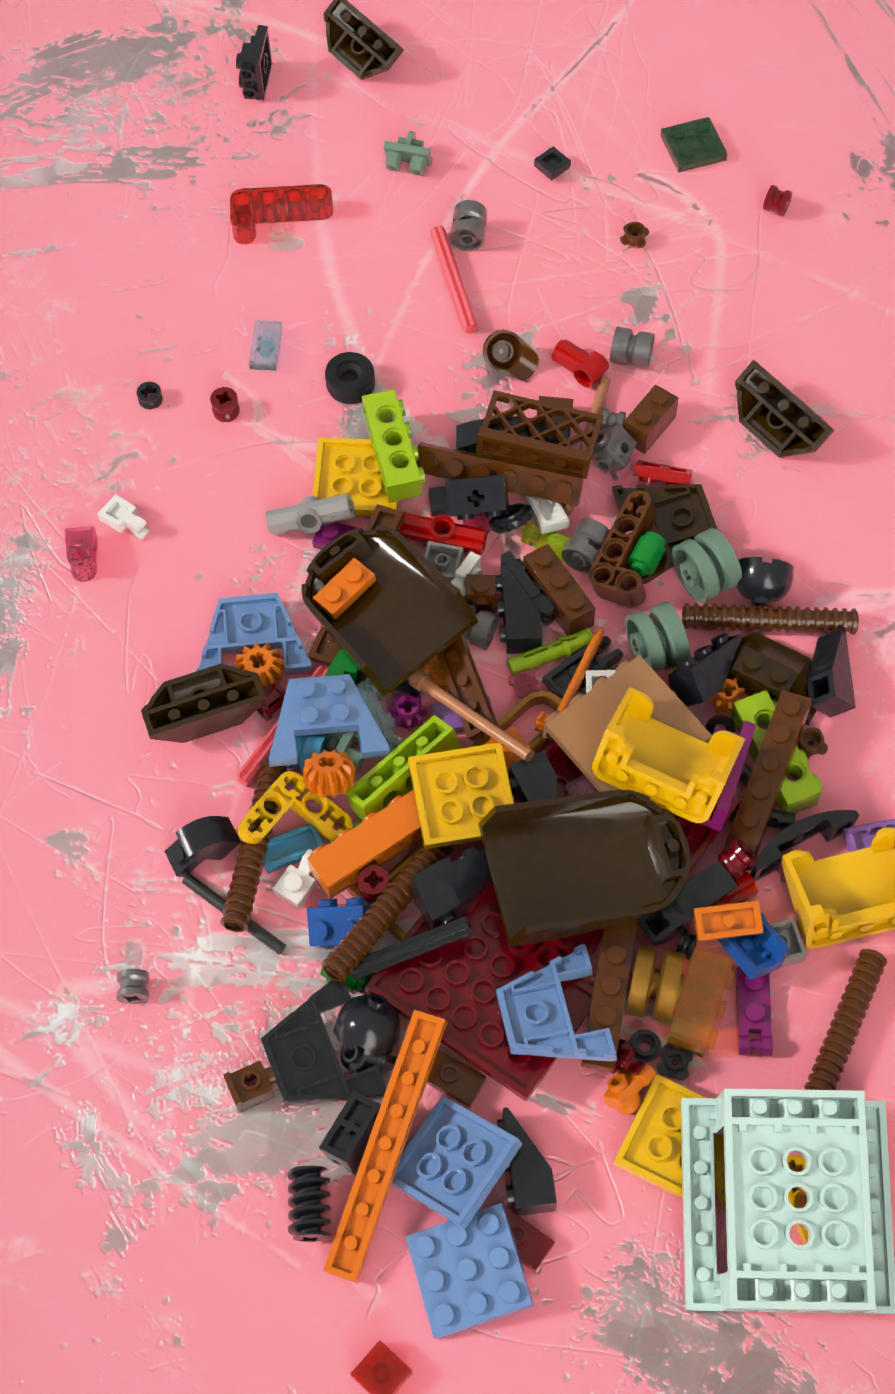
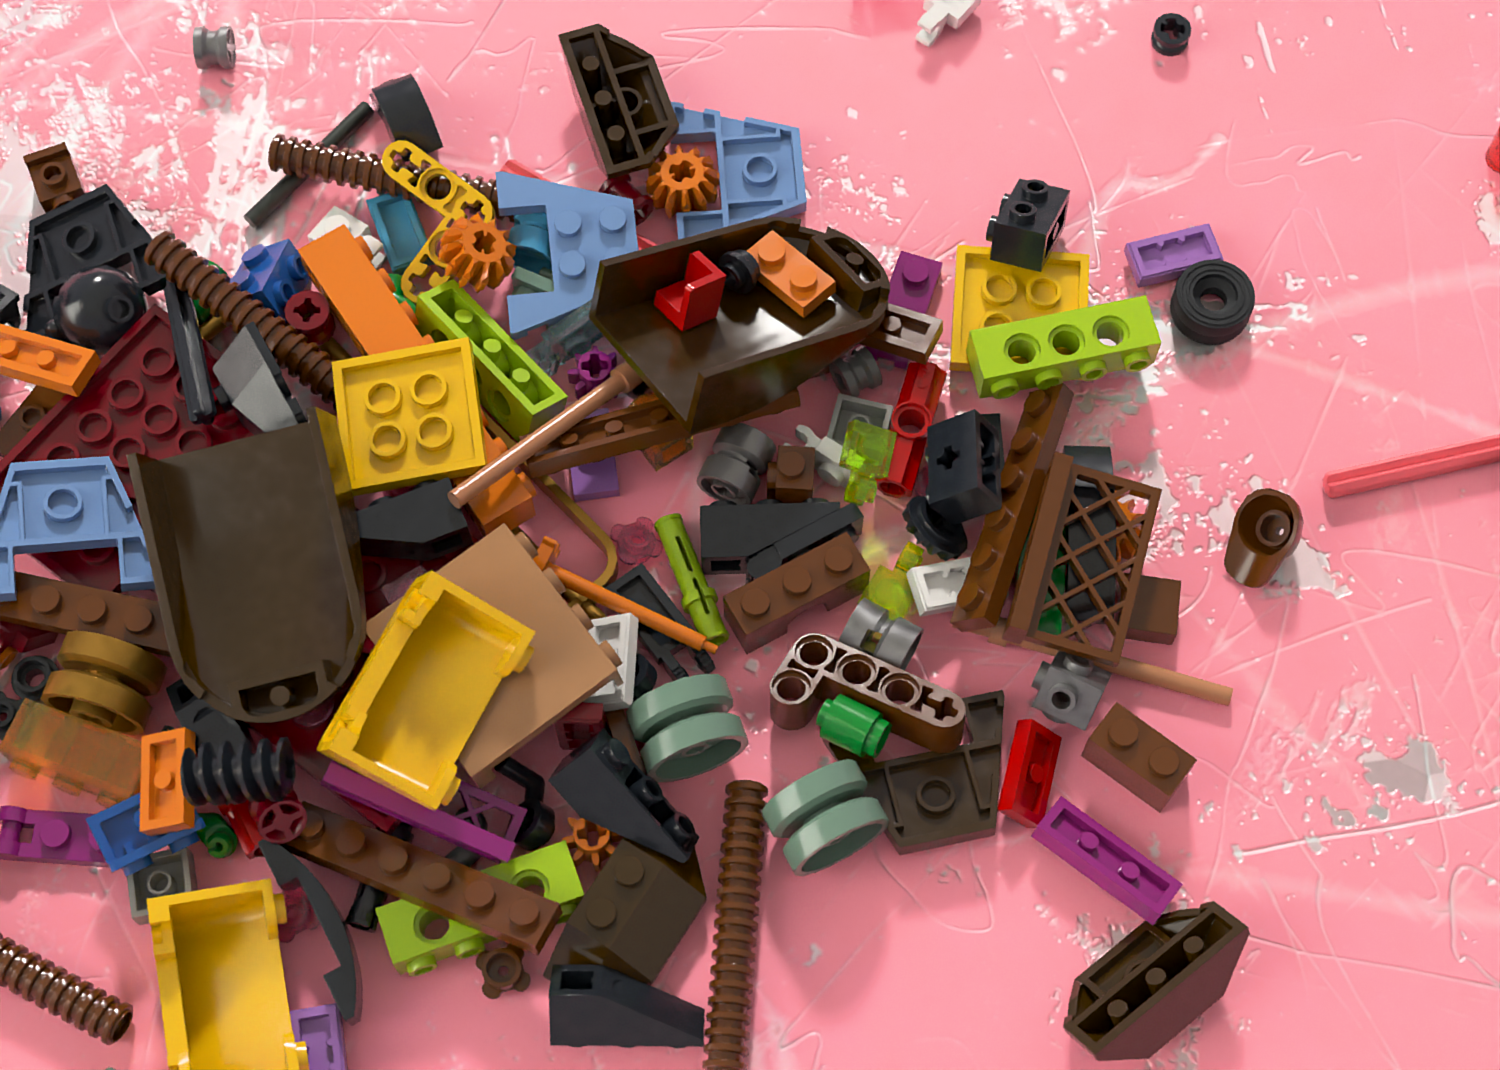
camera: 90 degrees right, 5 degrees up
dark red wheel [210,387,240,422] -> none
clear light blue plate [248,320,283,371] -> none
light grey piece [265,494,355,535] -> none
red piece [551,339,609,388] -> none
flat silver wheel [600,408,626,430] -> none
flat silver wheel [609,326,655,369] -> none
black cylinder [736,557,794,607] -> none
none -> black piece [180,737,296,807]
none -> red panel [654,251,726,332]
none -> black plate [717,249,760,294]
none -> clear neon green plate [839,420,897,507]
none -> black brick [986,178,1070,272]
none -> magenta plate [1031,796,1183,925]
none -> medium lavender plate [1124,223,1224,288]

